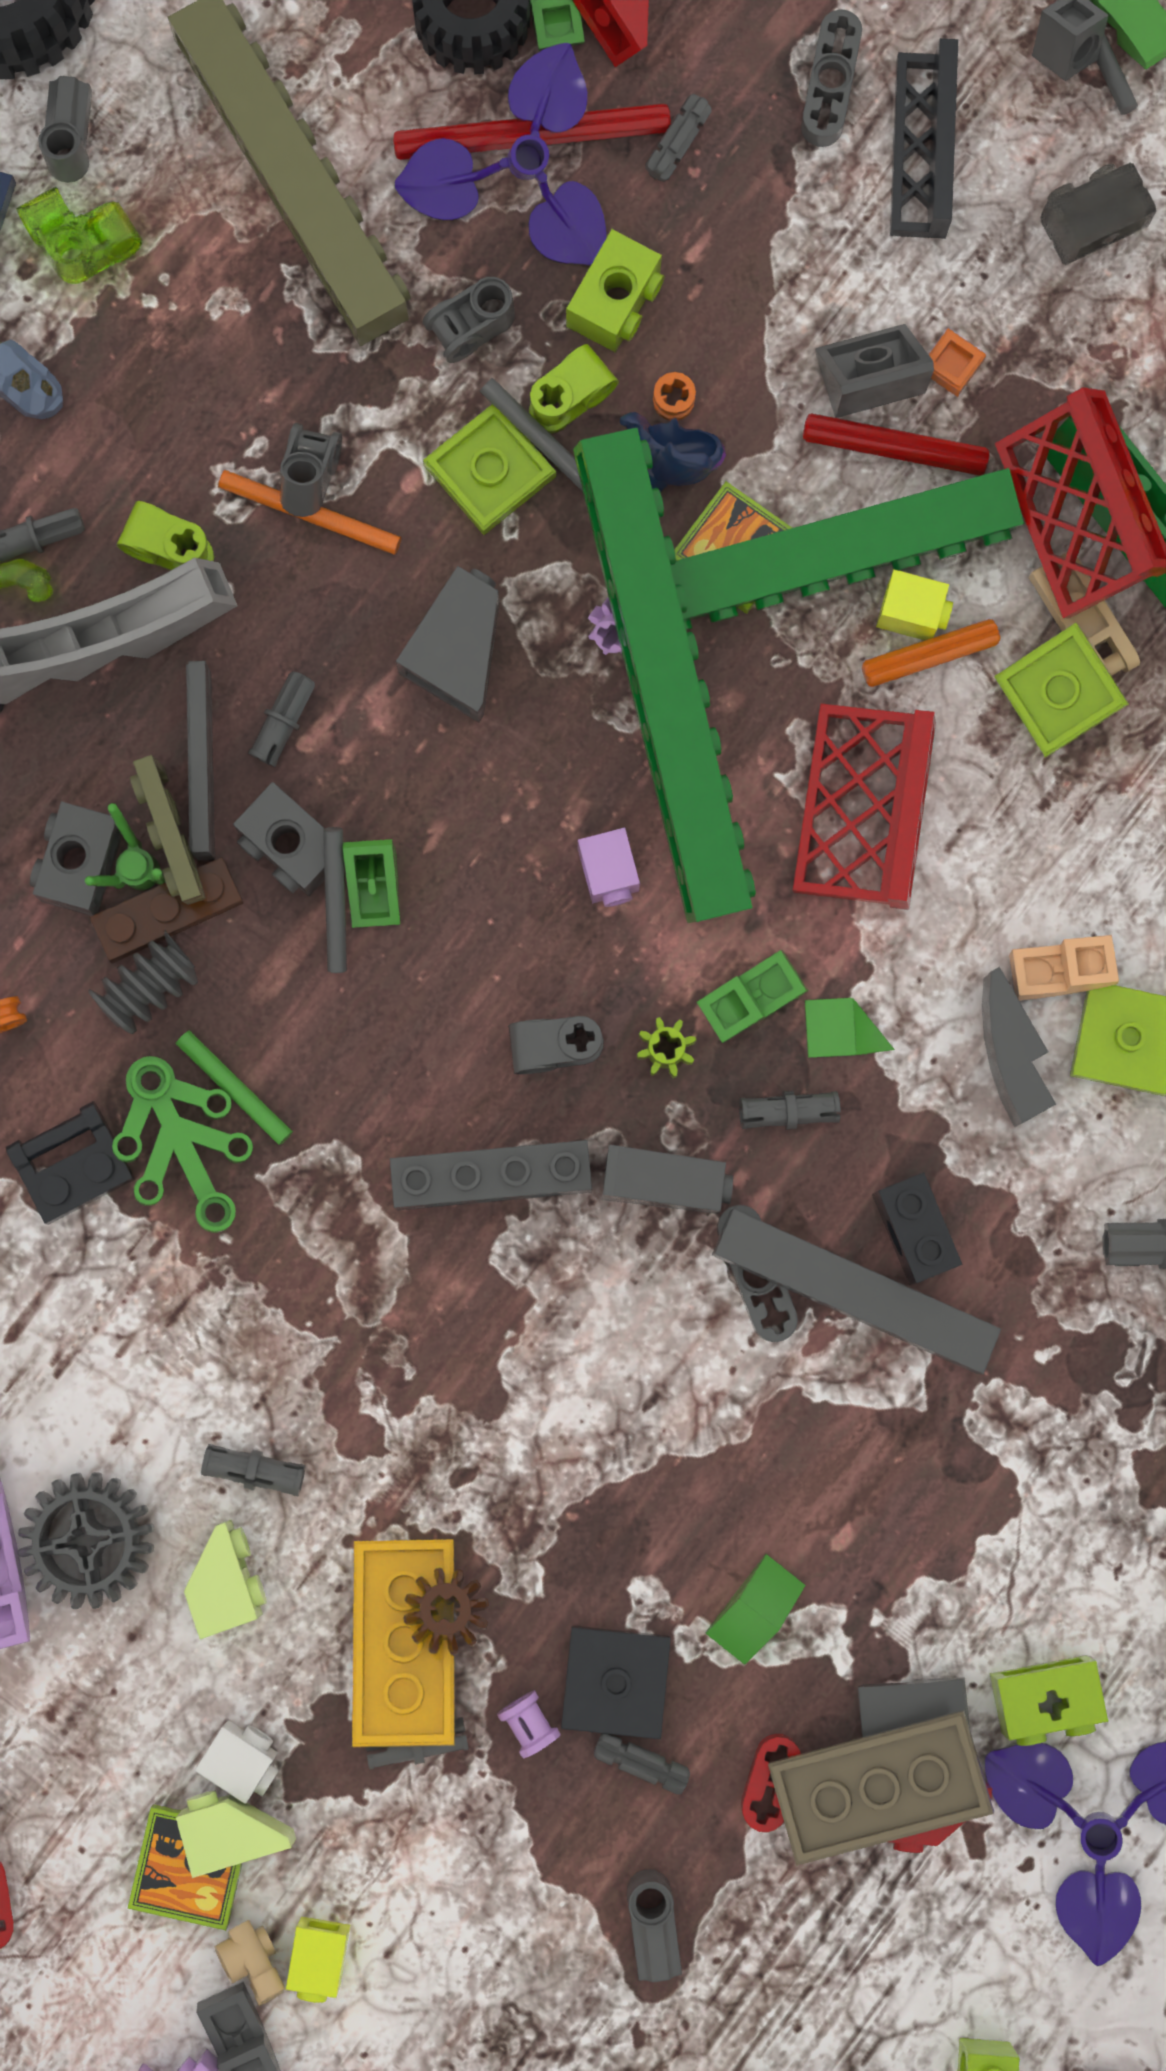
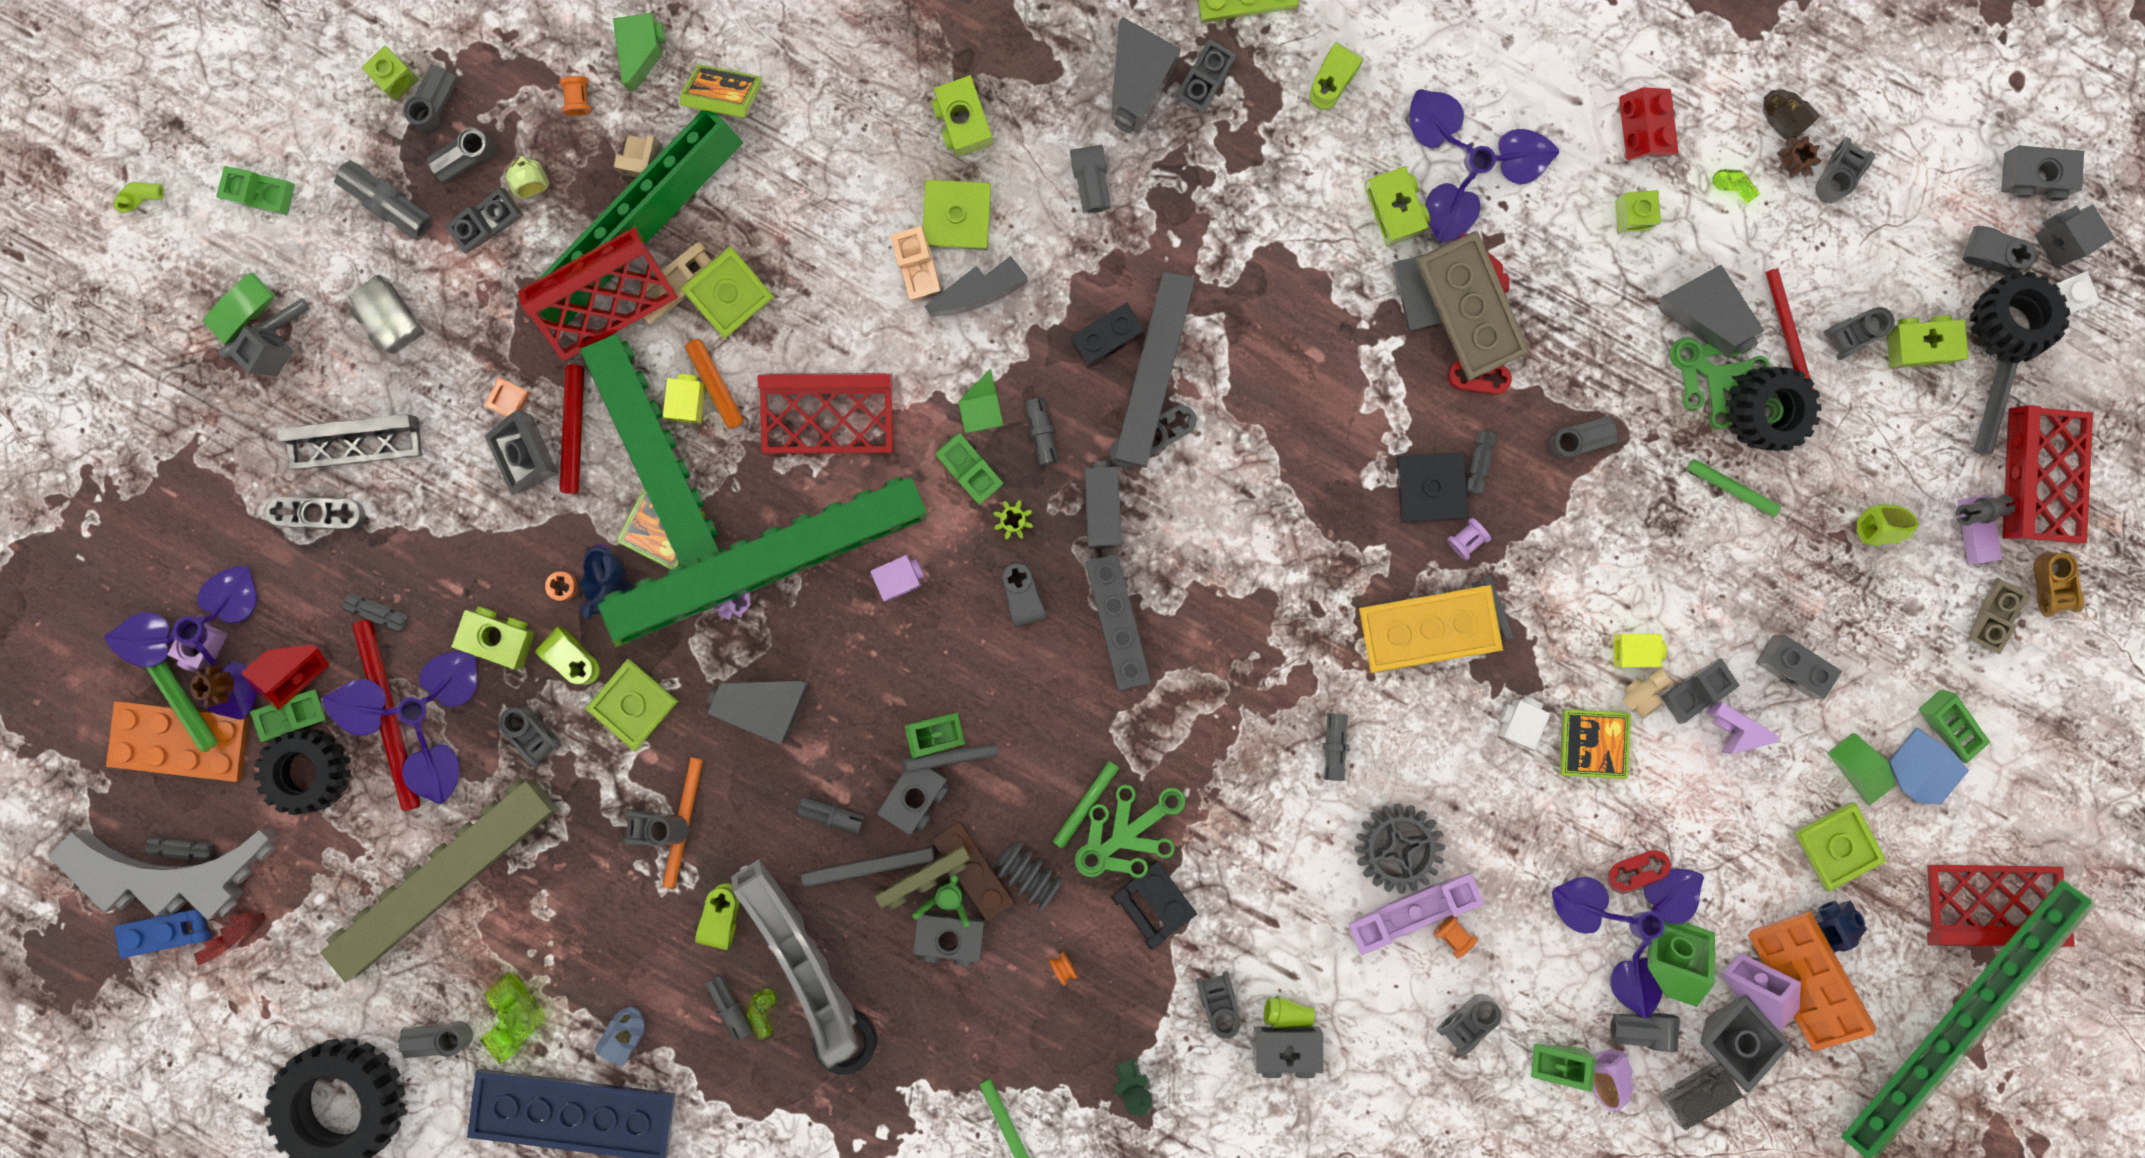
camera: 90 degrees left, 5 degrees up
yellowish green slope [176,1790,296,1878] -> none
yellowish green slope [184,1520,267,1639] -> none
reddish brown gear [403,1568,489,1656] -> none
dark grey bar [480,378,583,492] -> none
bright green slope [705,1554,806,1665] -> none

